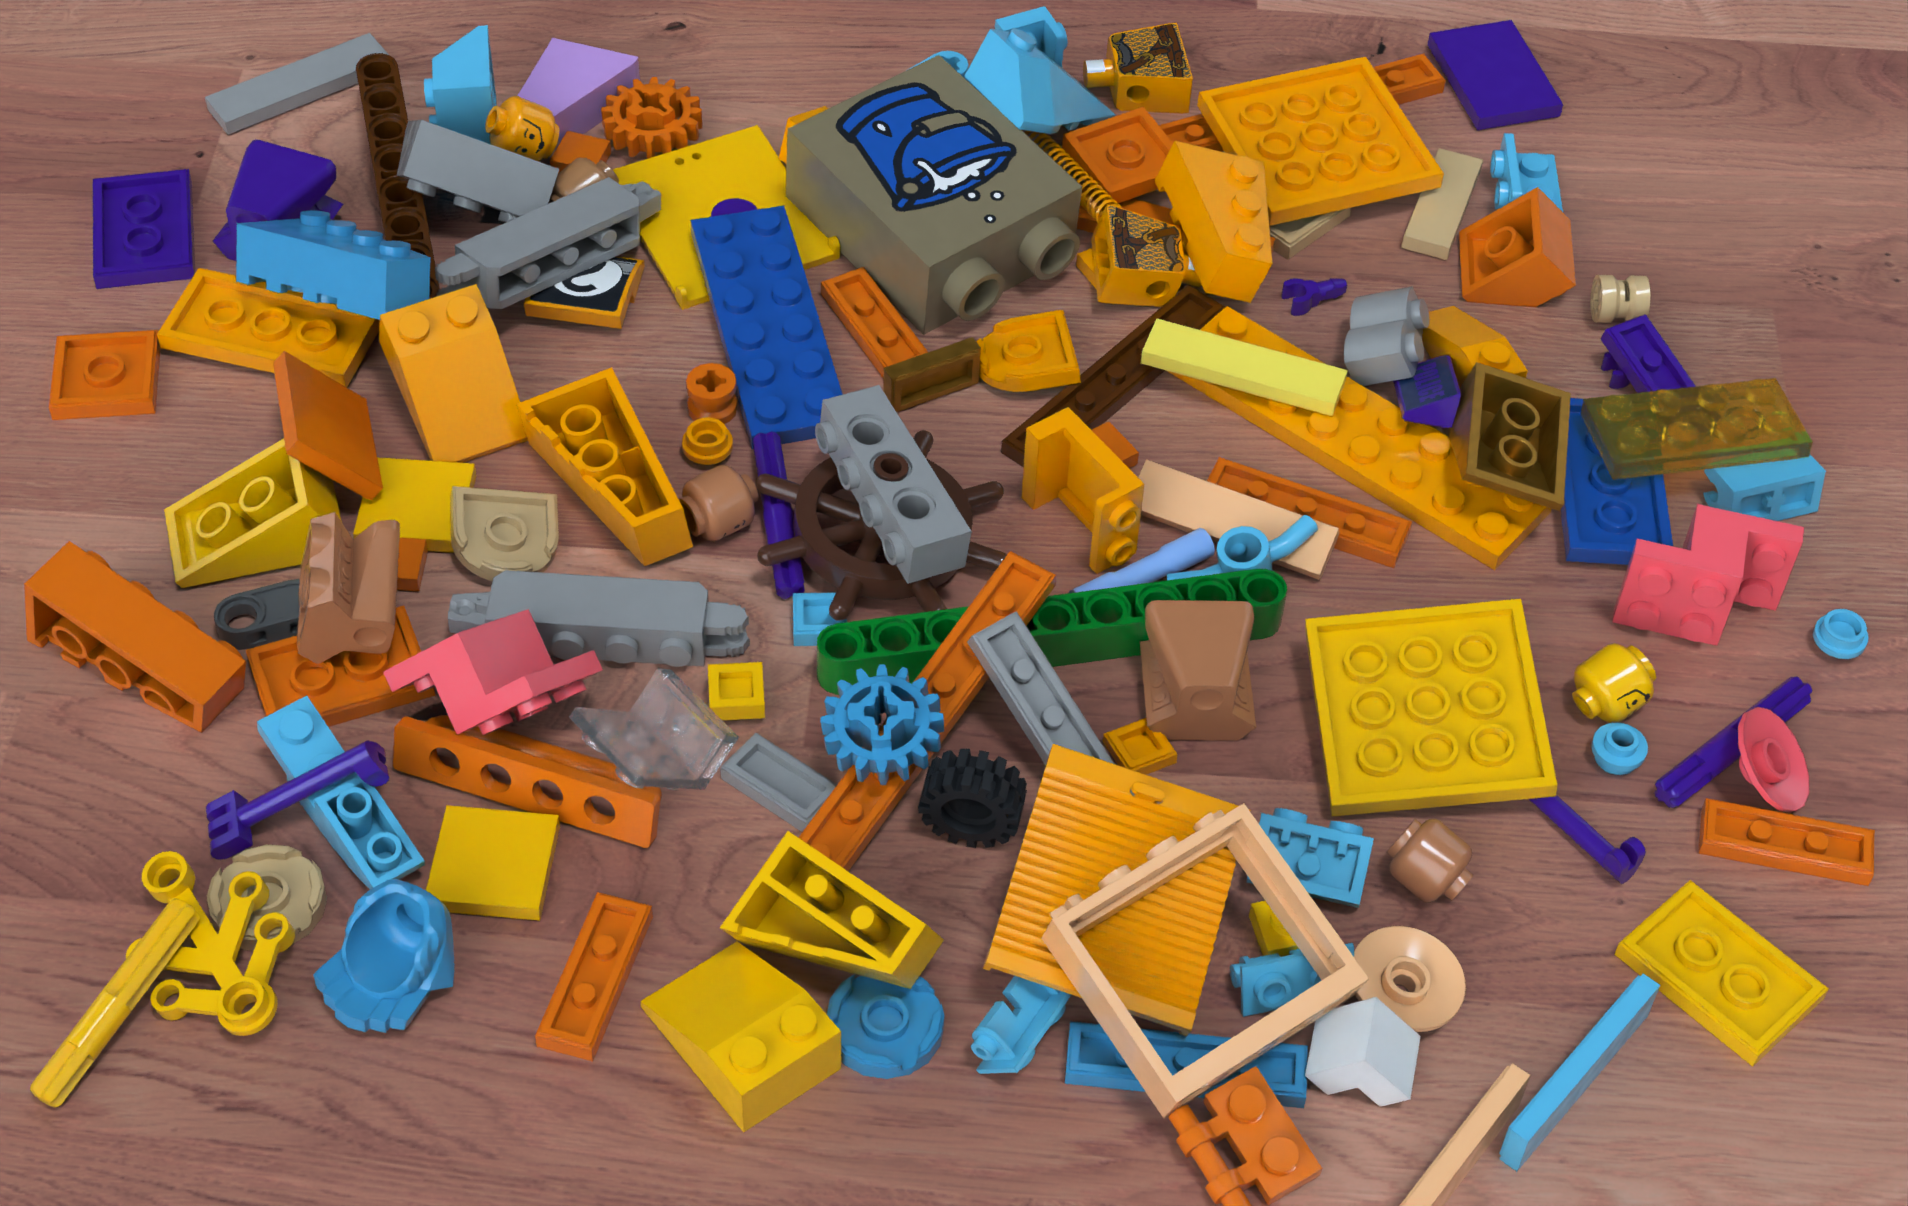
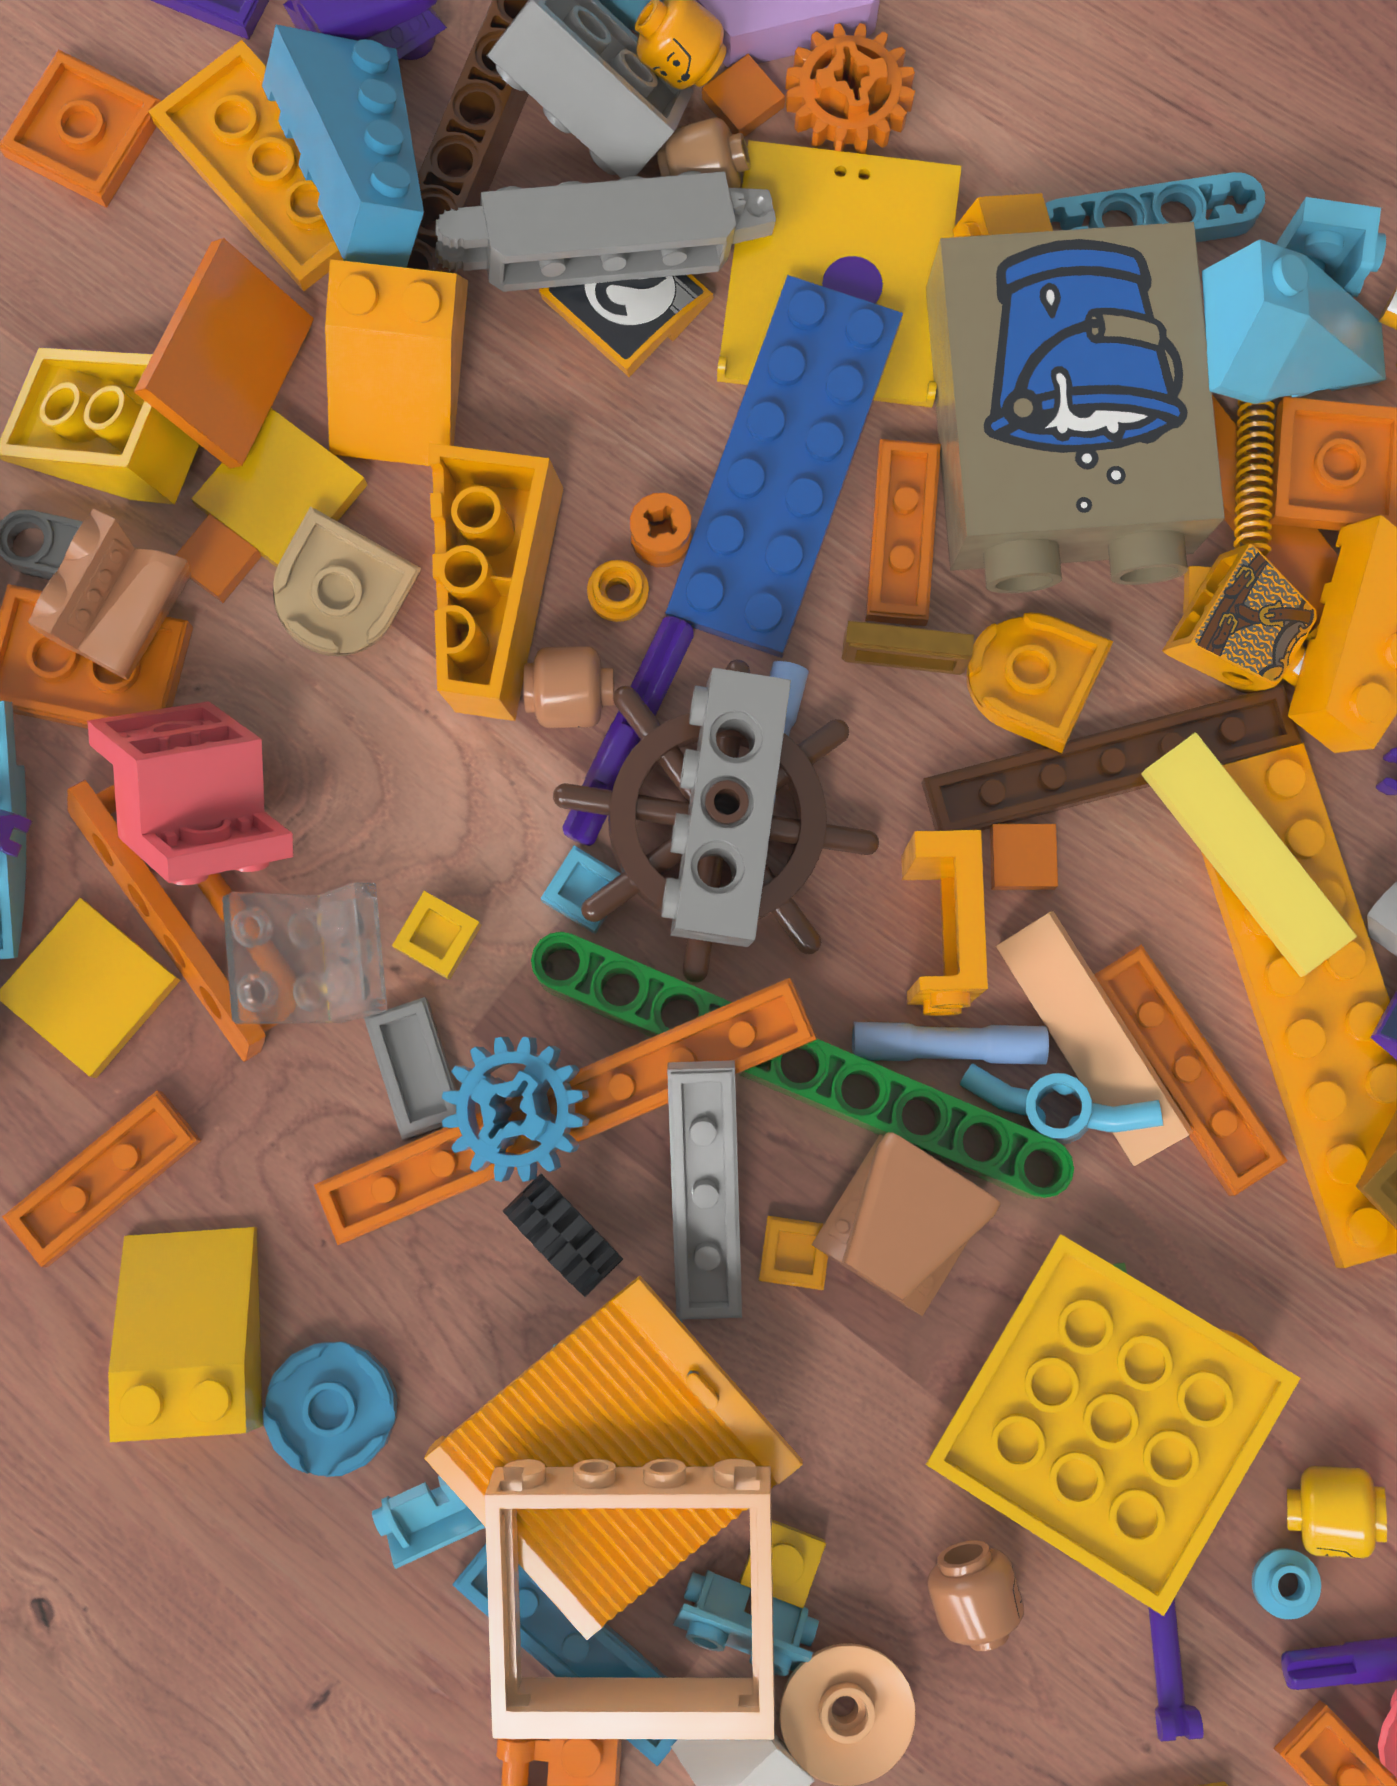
camera: 35 degrees right, 30 degrees up
light grey hinge [448,570,750,667] -> none
yellow wedge [720,831,944,989] -> none
medium azure bracket [1246,808,1374,908] -> none

